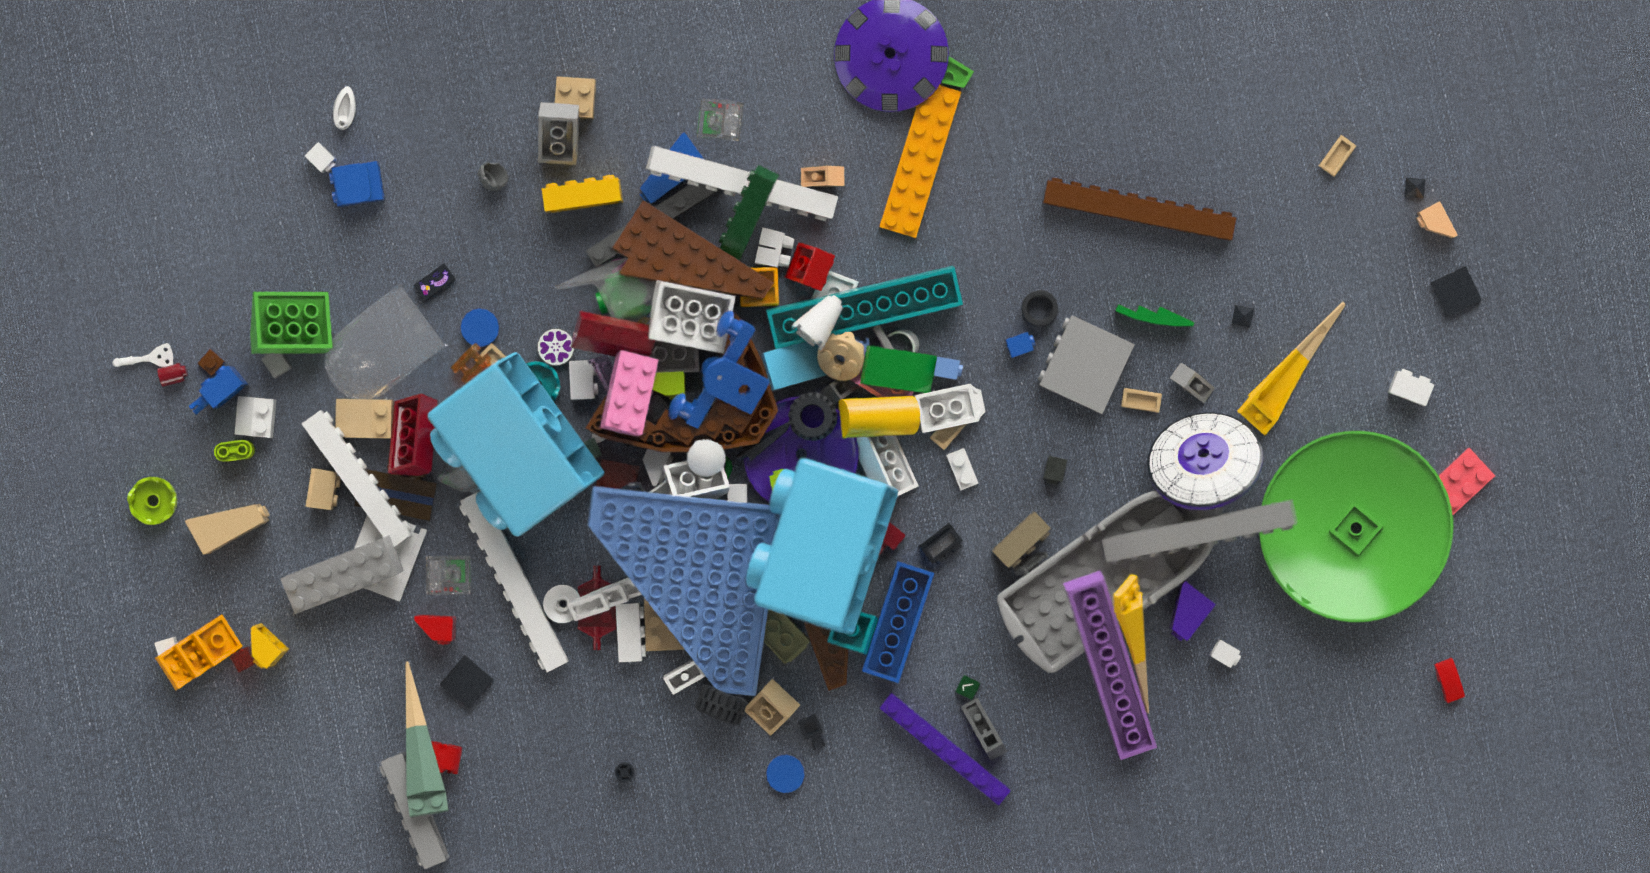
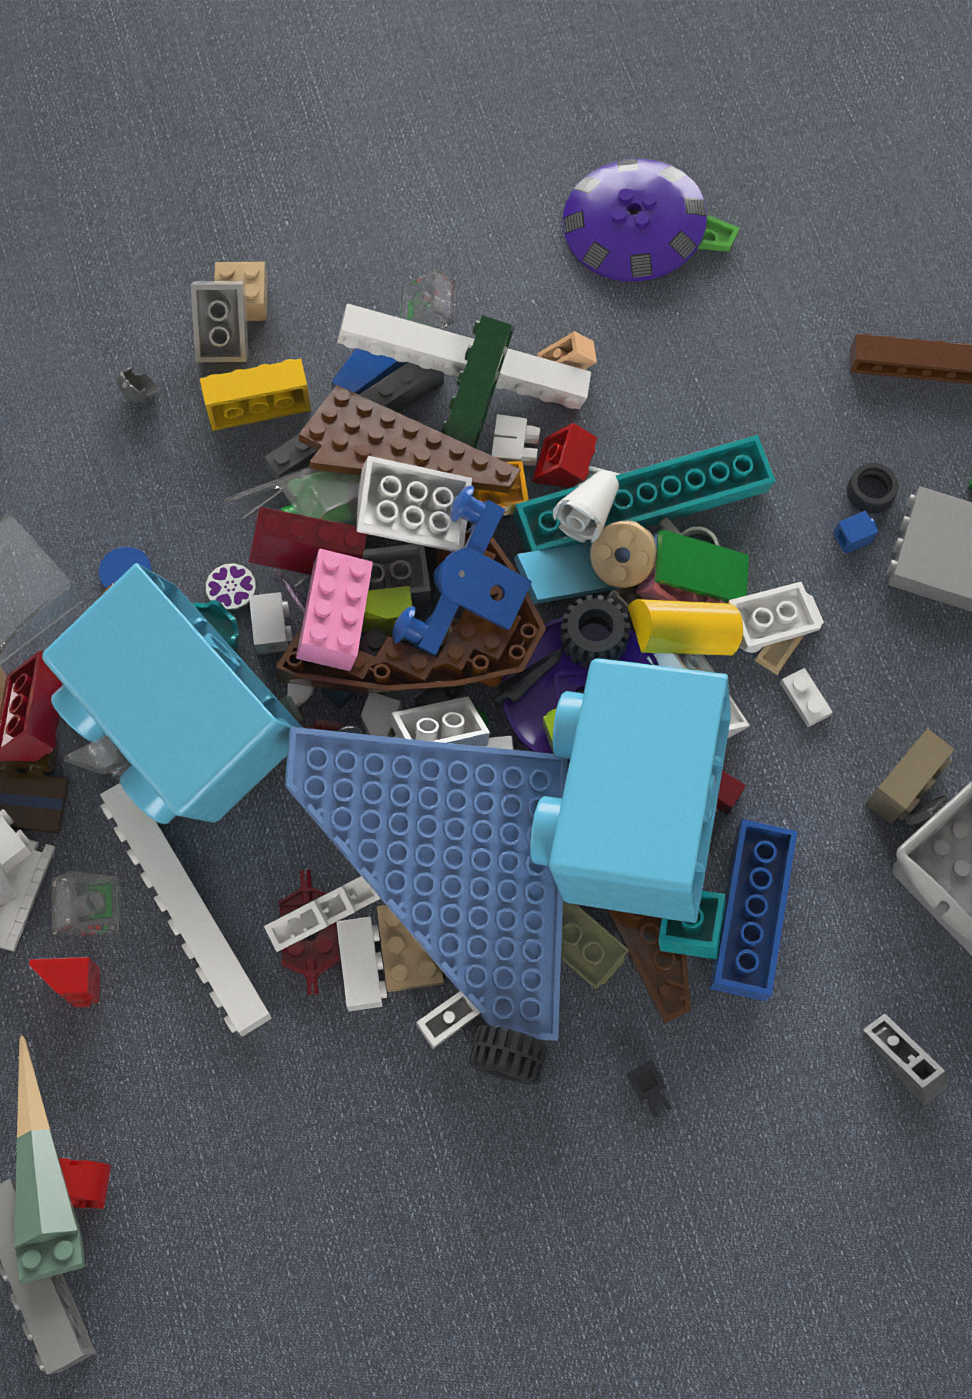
camera: 10 degrees left, 20 degrees down
black tile [413,263,456,301] -> none
black tile [440,655,494,709] -> none
white dish [543,585,580,623] -> none
black wheel [615,762,635,782] -> none
white dish [687,440,725,477] -> none
tan slope [745,679,800,736] -> none
blue tile [766,754,805,793] -> none
light orange plate [879,85,961,238] -> none
dark purple brick [879,692,1011,805] -> none
black window [919,522,963,565] -> none
medium blue brick [934,357,963,380] -> none
dark green slope [955,674,980,700] -> none
pearl dark grey brick [1043,456,1067,485] -> none

